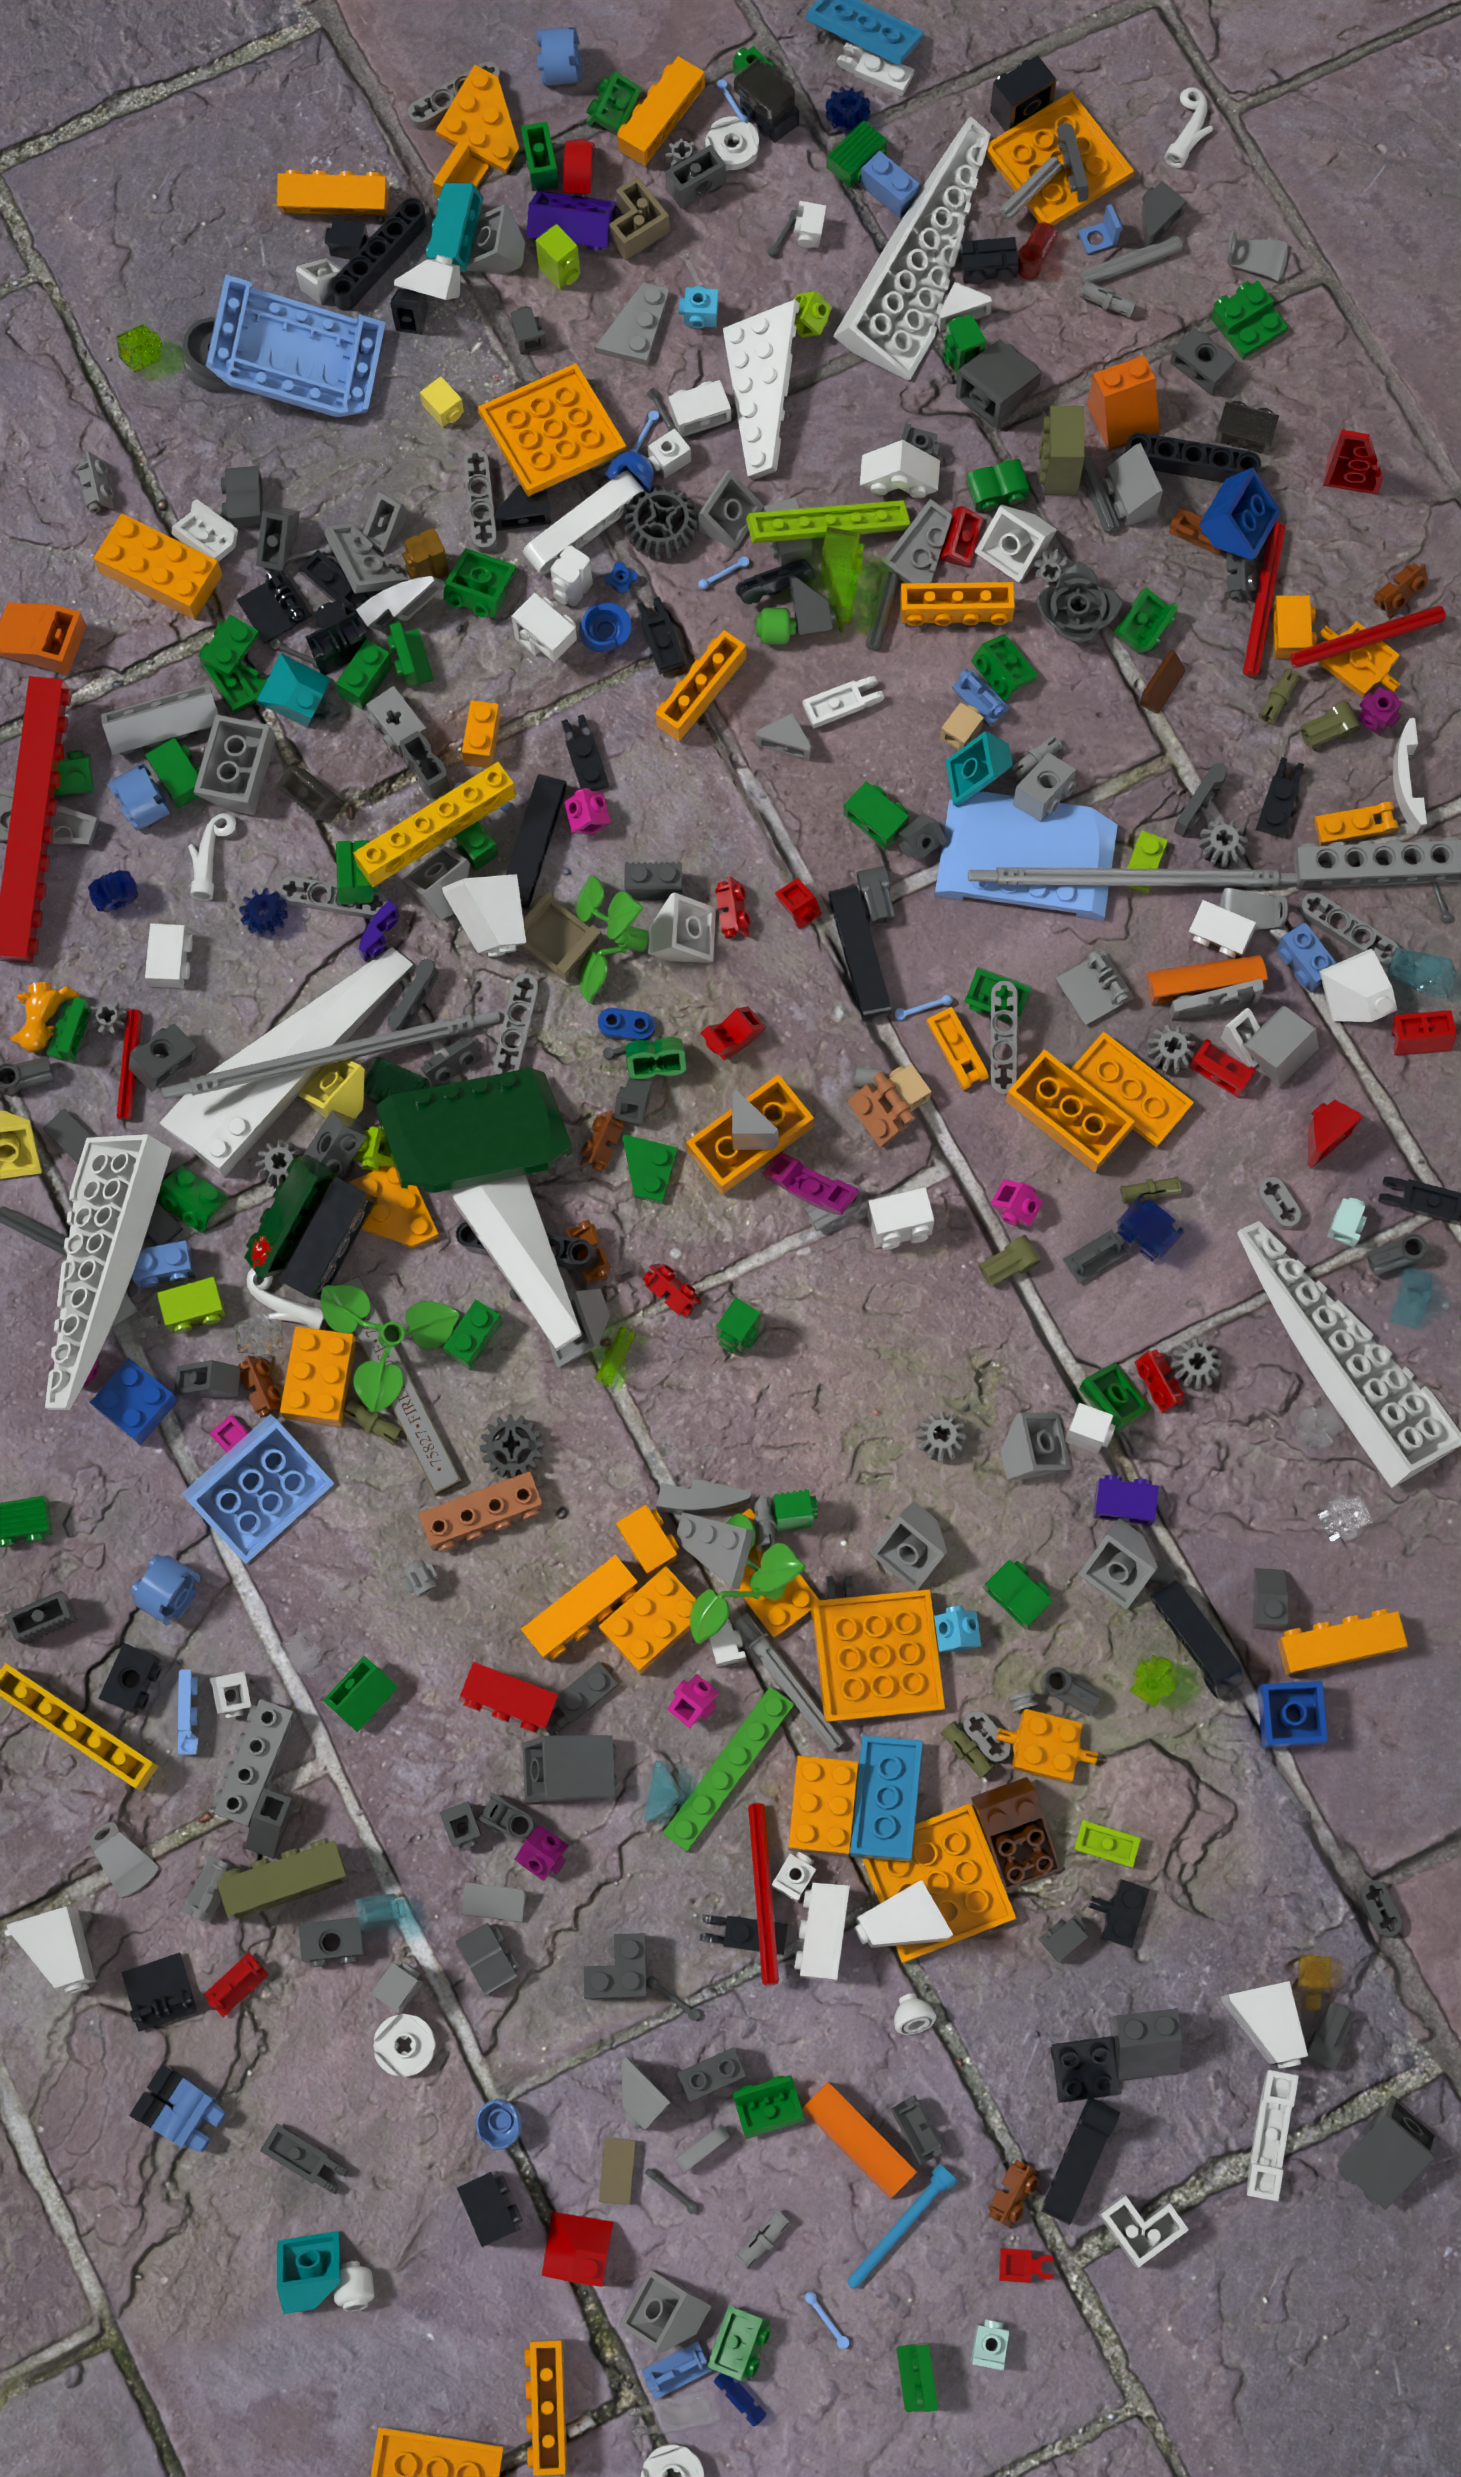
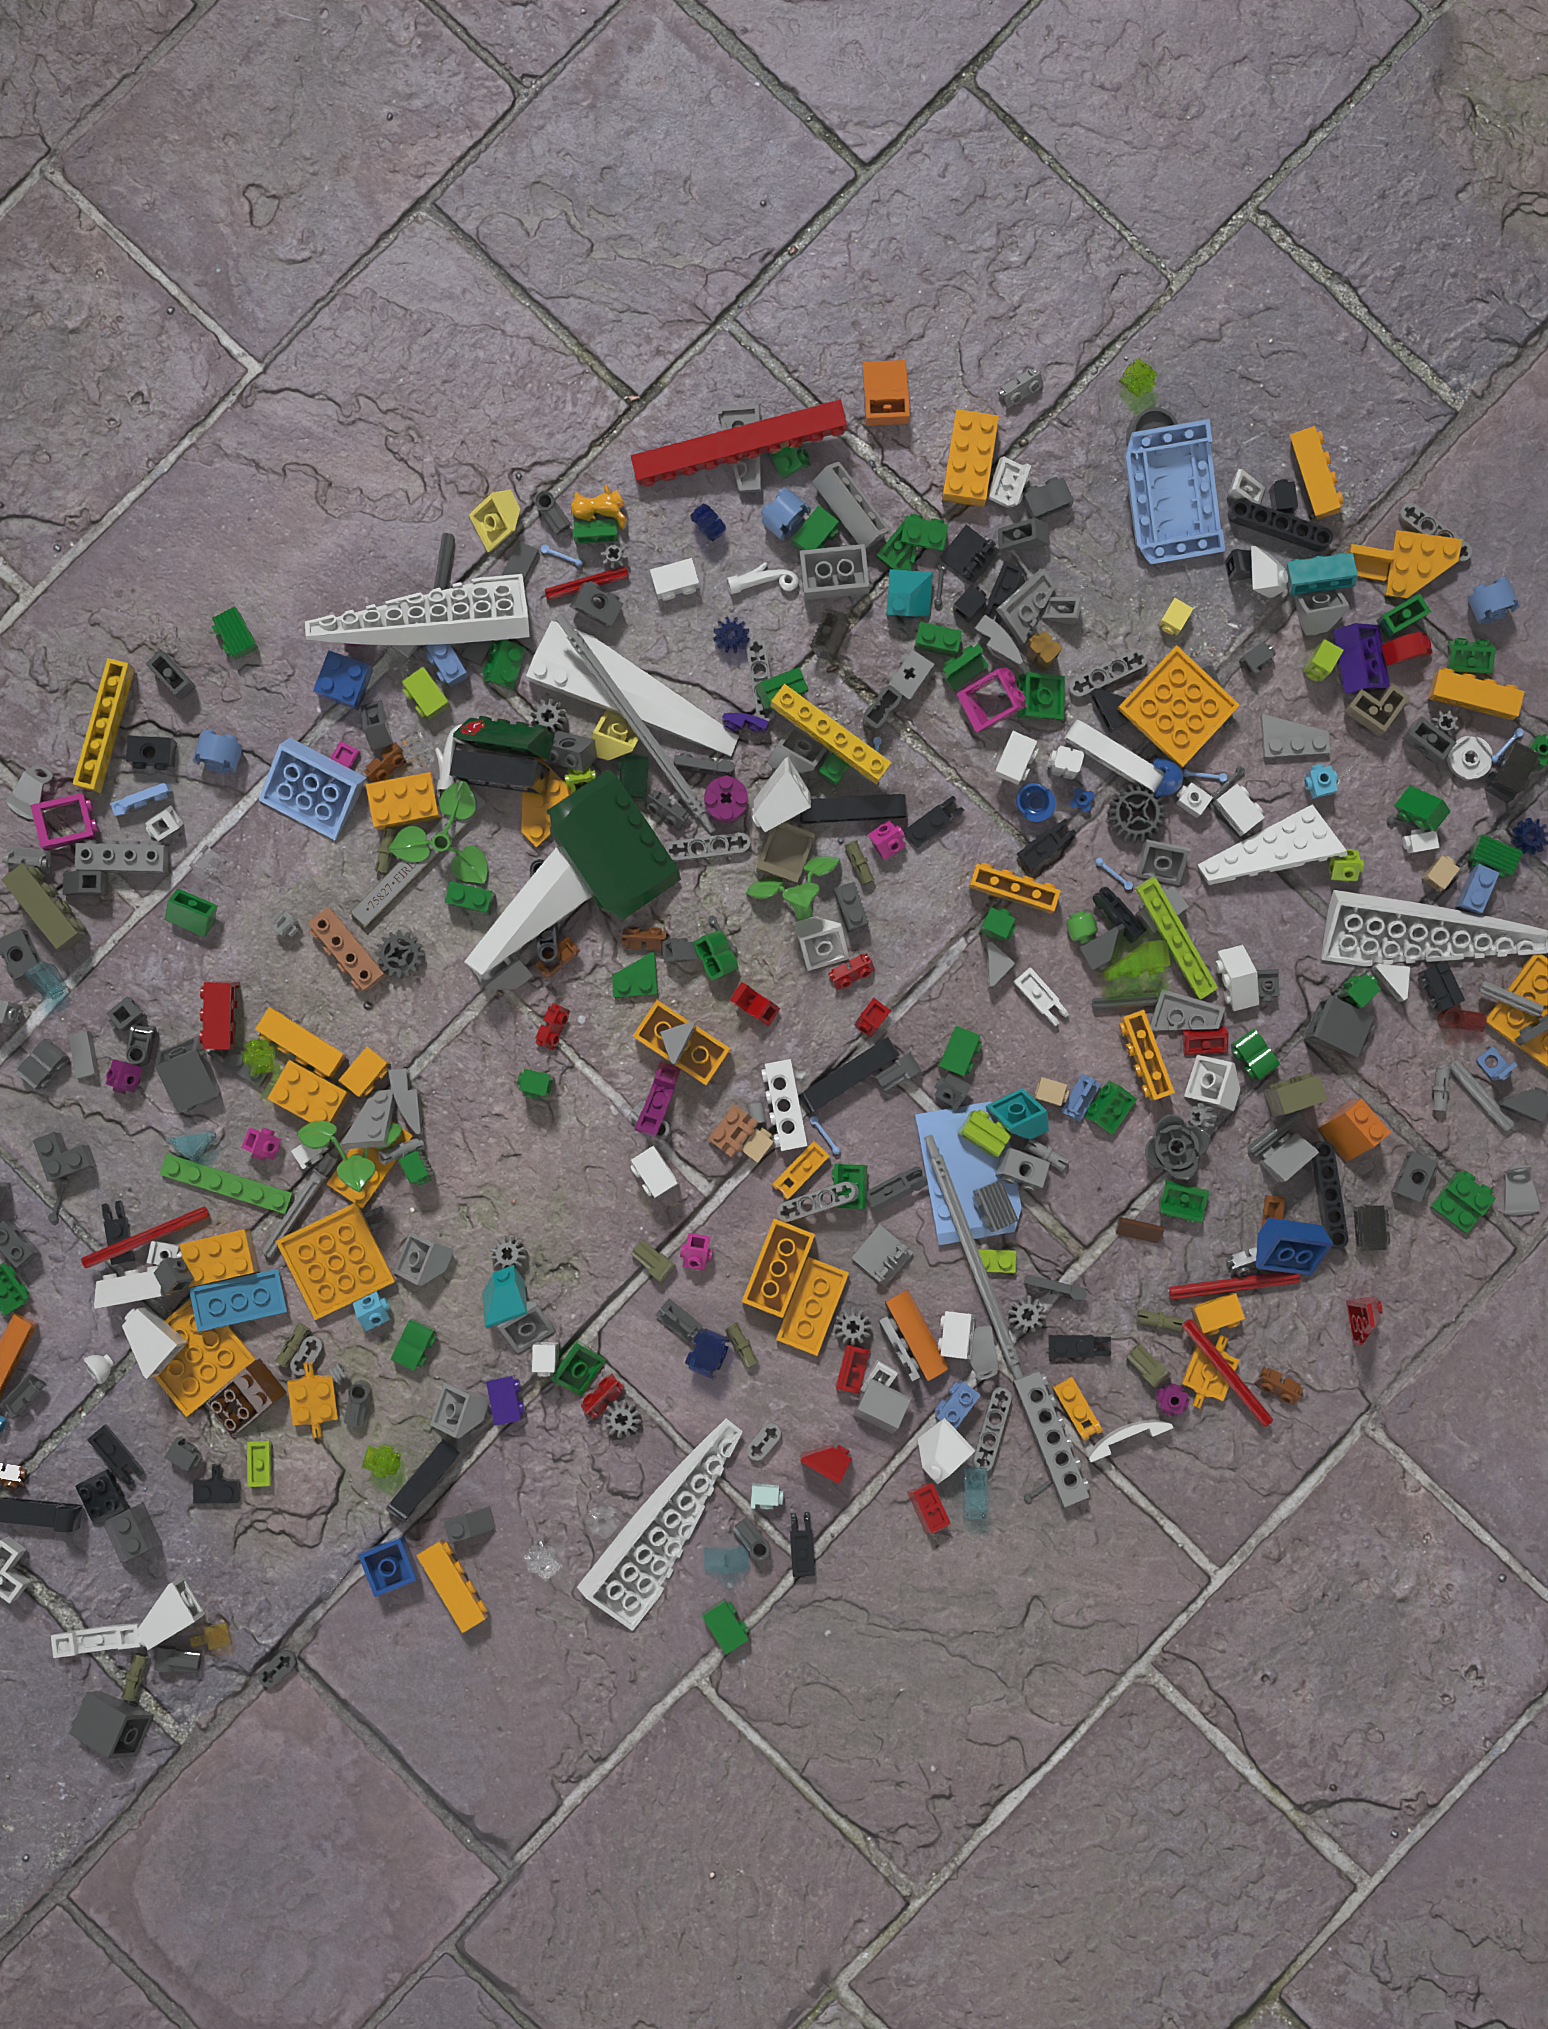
camera: 70 degrees right, 10 degrees up
black hinge [305,612,367,675] -> none
light orange brick [462,700,501,768] -> none
clear neon green pin [594,1327,637,1387] -> none
blue plate [598,1008,655,1041] -> none
none -> dark pink window [30,793,99,850]
none -> black hinge [87,1424,144,1485]
none -> olive pin [121,1653,149,1701]
none -> dark grey brick [154,1257,194,1294]
none -> clear neon green brick [241,1039,275,1076]
none -> teal slope [482,1265,528,1329]
none -> light blue hinge [541,545,583,567]
none -> magenta brick [704,776,748,823]
none -> white brick [761,1059,807,1151]
none -> olive pin [844,840,875,886]
none -> dark grey hinge [866,1167,928,1212]
none -> dark pink window [957,667,1027,733]
none -> lime brick [957,1109,1012,1157]
none -> dark grey brick [972,1180,1019,1232]
none -> green brick [979,907,1017,943]
none -> green brick [1394,785,1451,832]
none -> tan brick [1421,855,1460,892]

